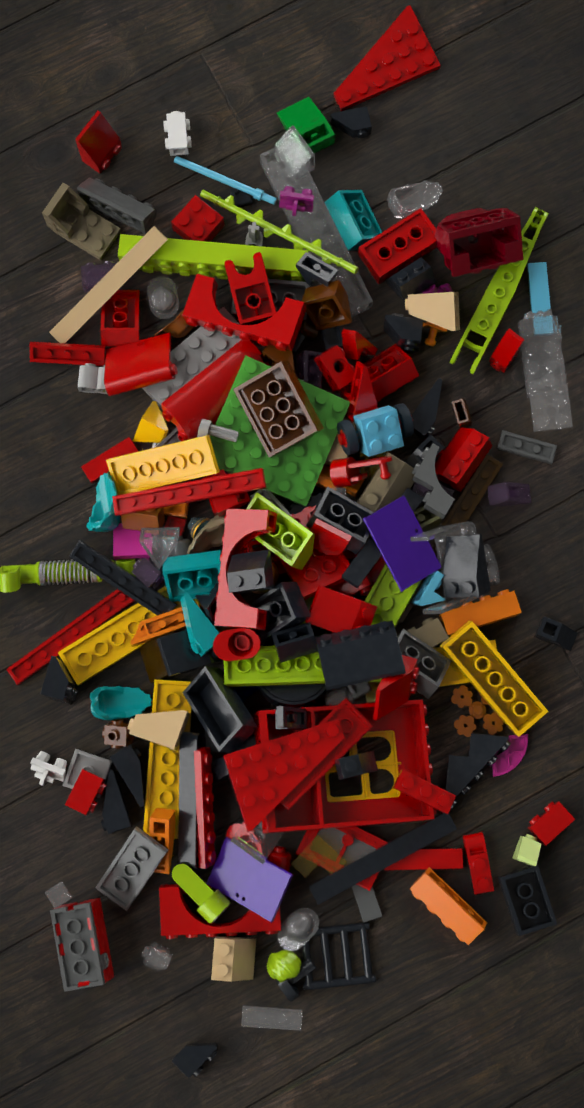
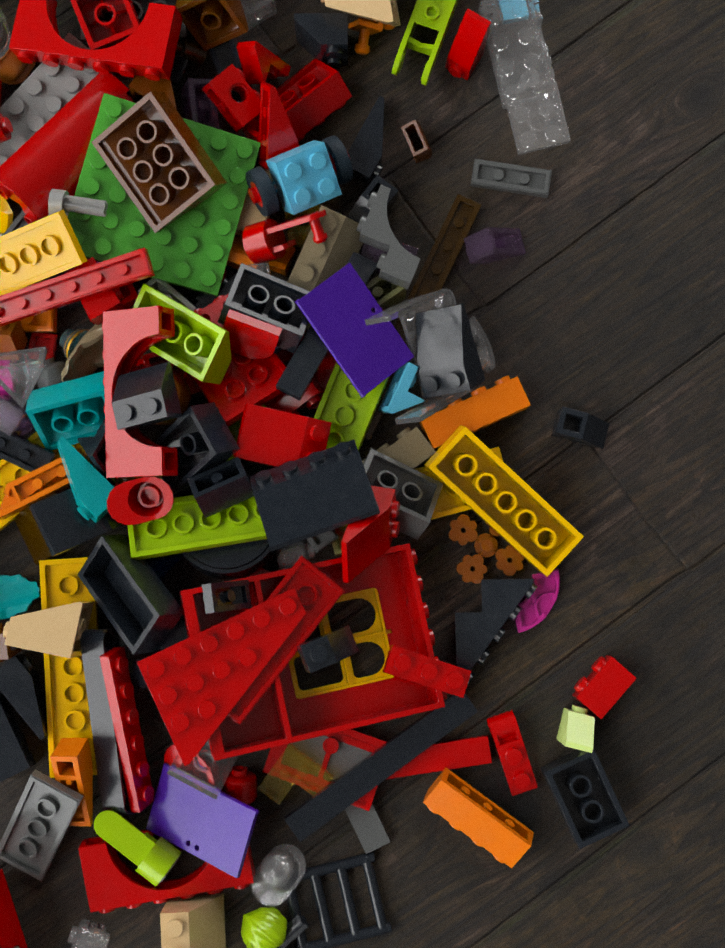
camera: 15 degrees left, 5 degrees up
red slope [435,427,492,492] -> none

